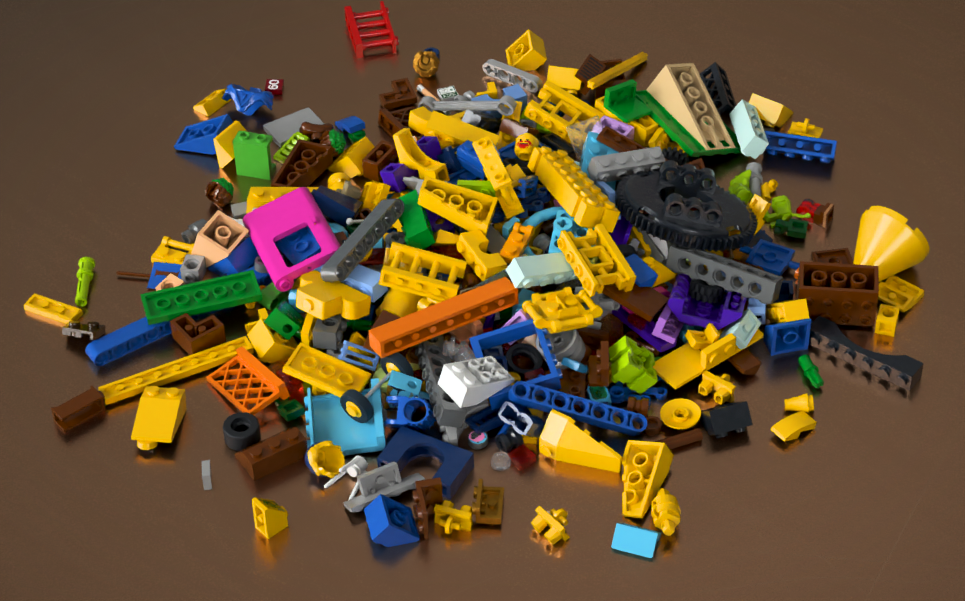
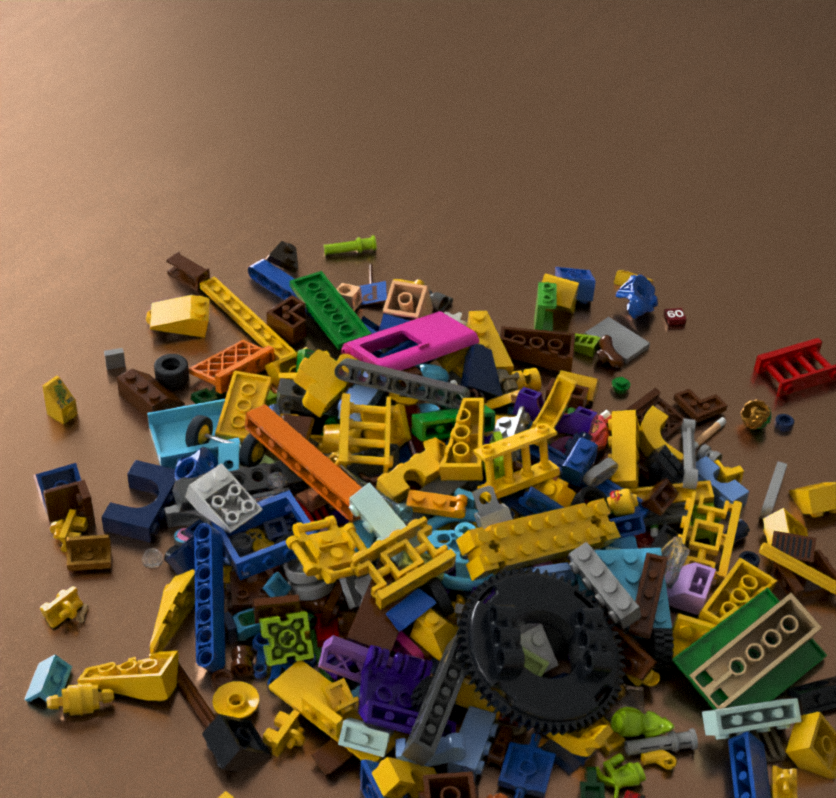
camera: 75 degrees right, 0 degrees up
yellow tile [24,293,83,324] -> none
light grey brick [180,254,206,284] -> none
reddish brown piece [205,178,234,207] -> none
yellow hair [305,440,345,478] -> none
green piece [319,129,346,157] -> none
white plant [324,456,368,500] -> none
blue slope [335,116,365,134] -> none
light grey bracket [343,462,425,512] -> none
tile [437,86,458,101] -> none
clear red tile [508,444,537,471] -> none
green bracket [603,79,652,123] -> none
none -> light grey piece [473,486,513,529]

